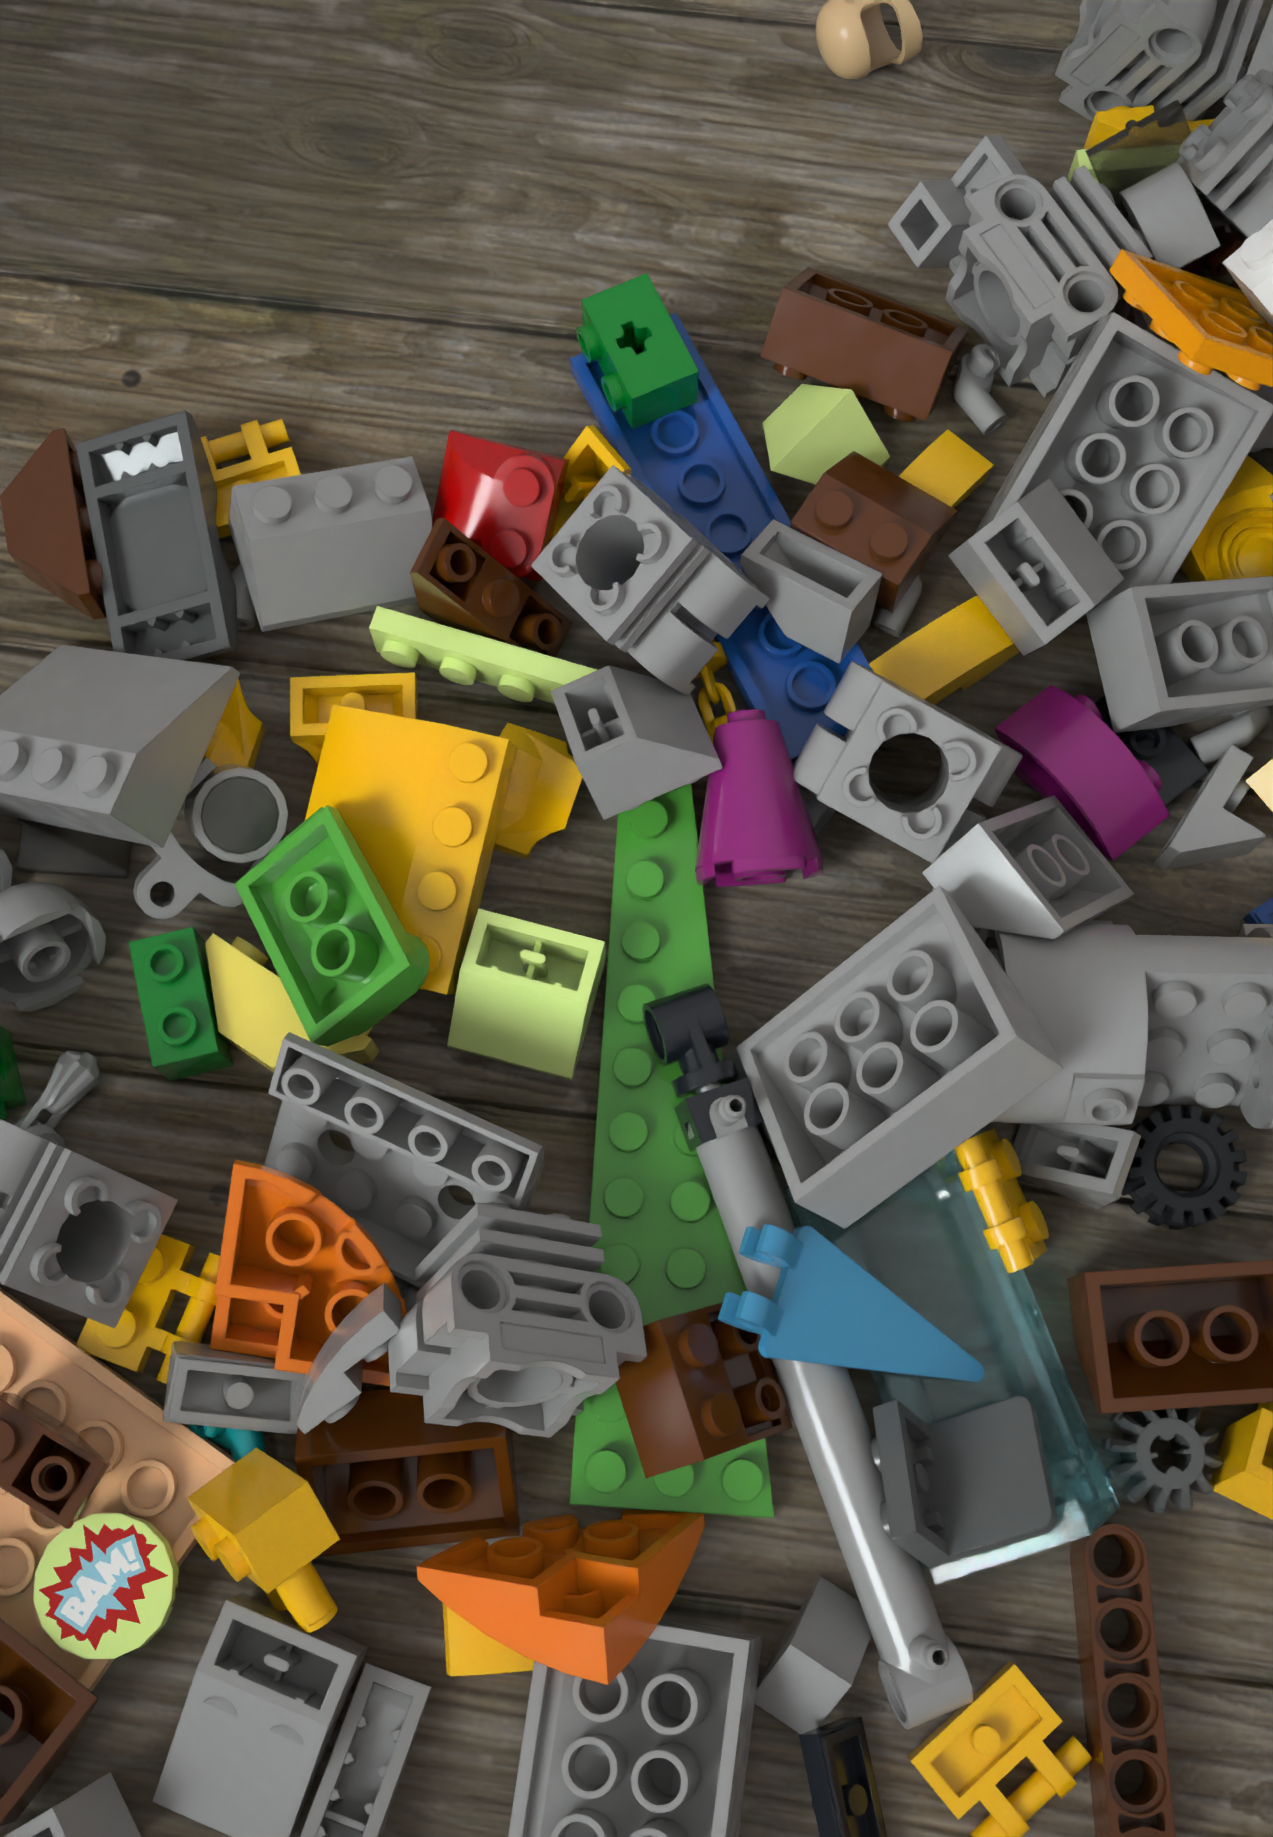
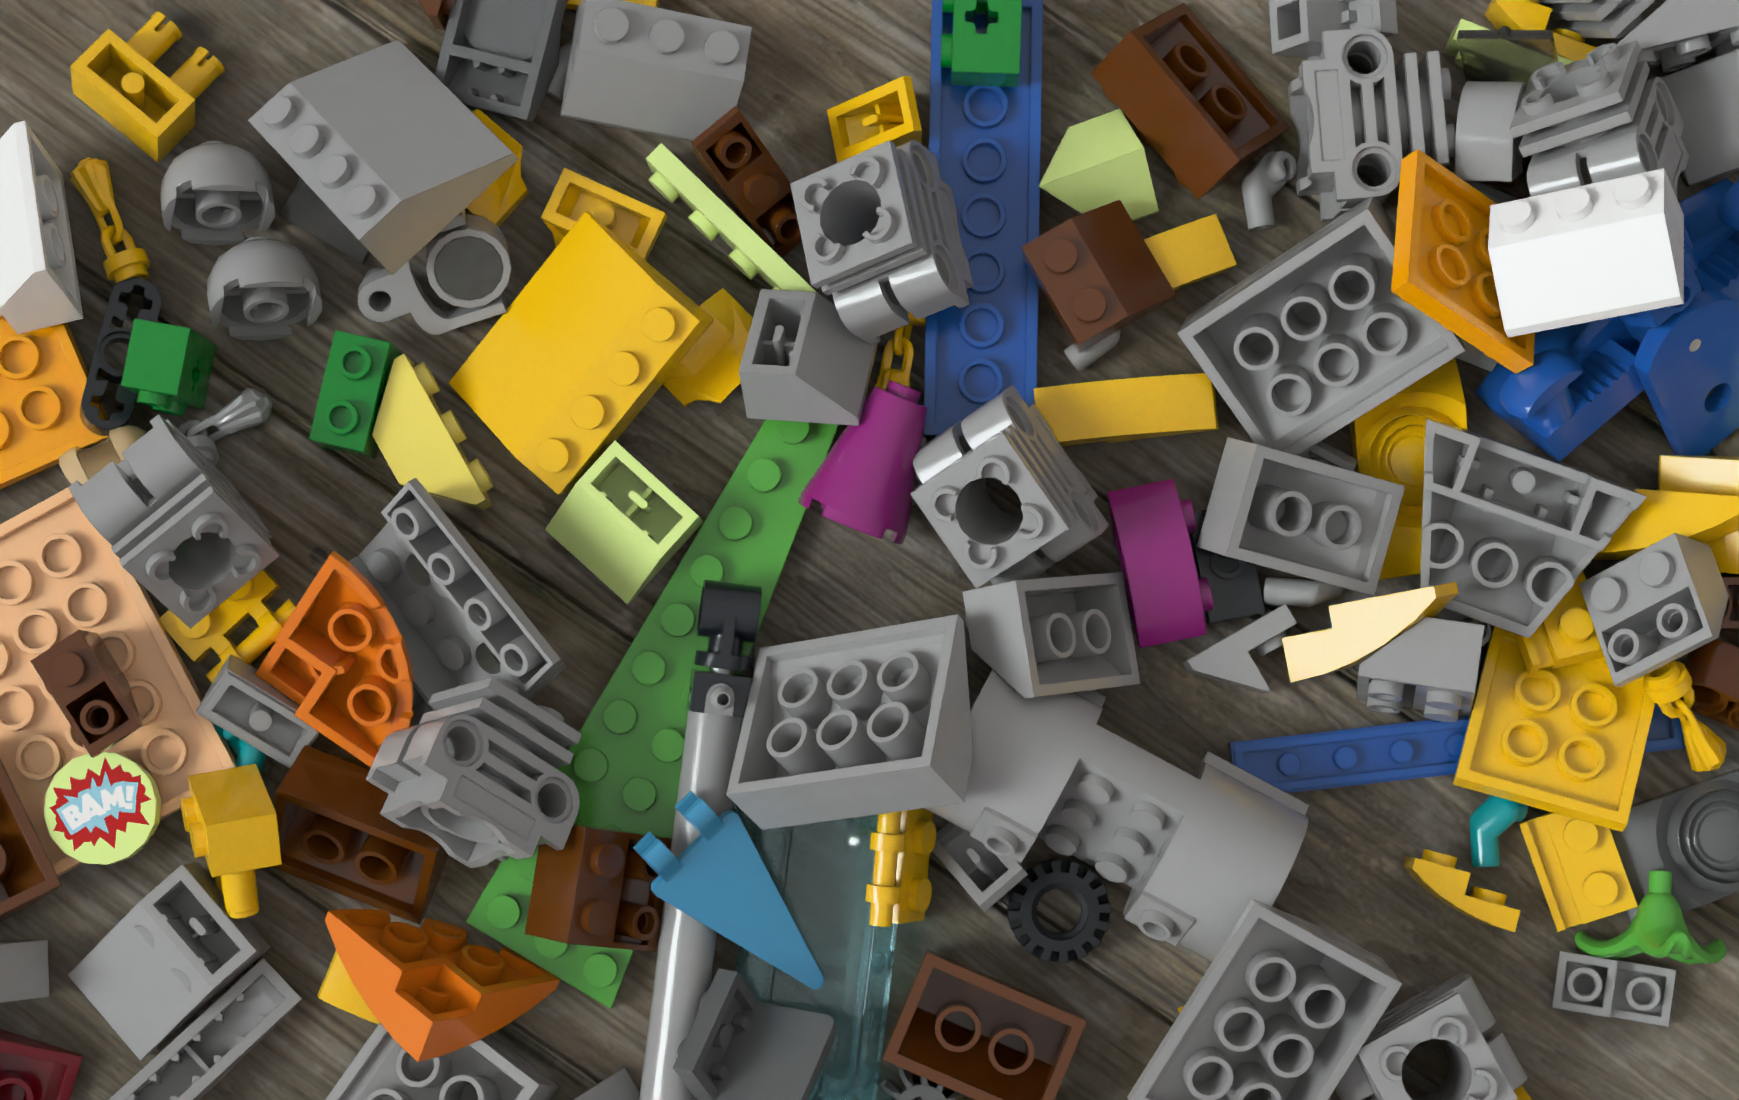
camera: 35 degrees right, 10 degrees up
bright green slope [234,805,430,1047] -> none
light grey slope [296,1283,401,1434] -> none
red slope [432,430,569,582] -> none
light grey slope [740,519,883,664] -> none
light grey slope [948,478,1124,656] -> none

